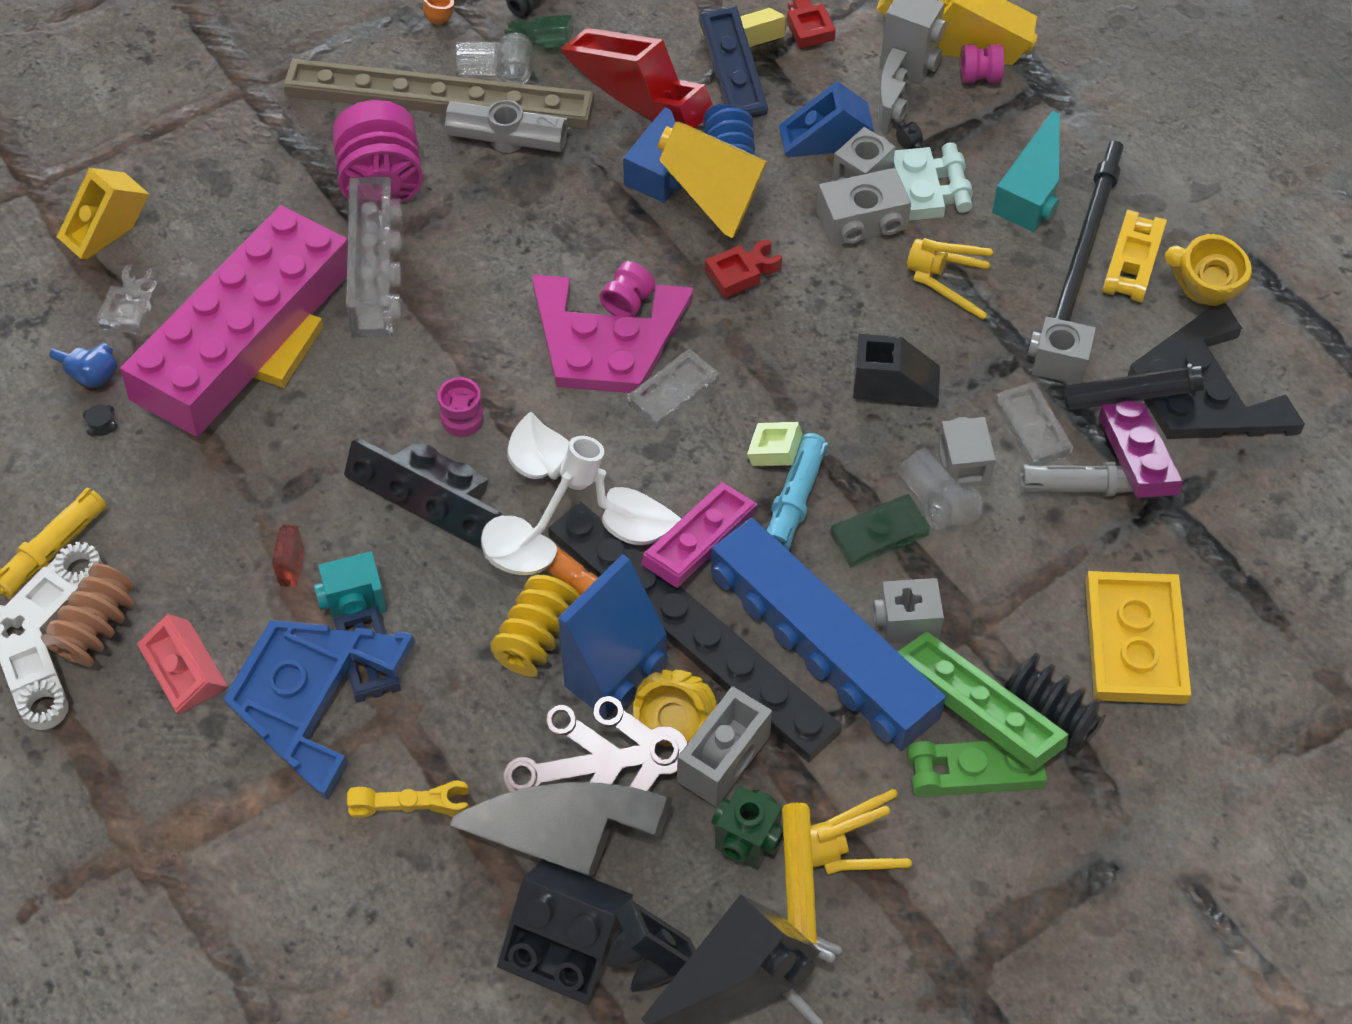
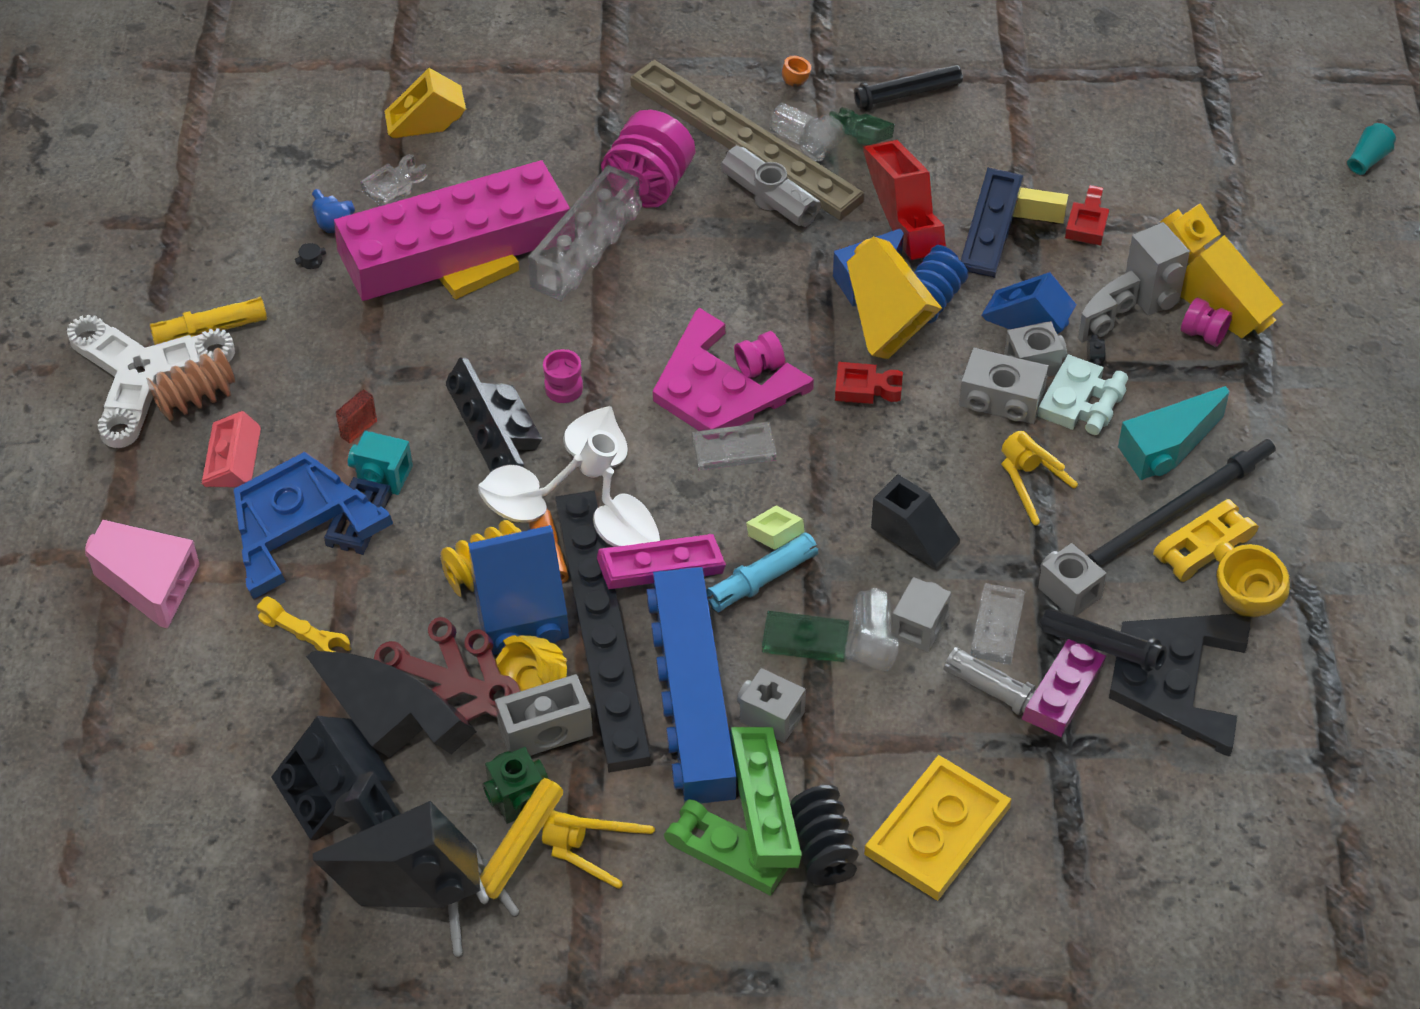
camera: 35 degrees right, 5 degrees down
none -> bright pink slope [85,520,200,628]

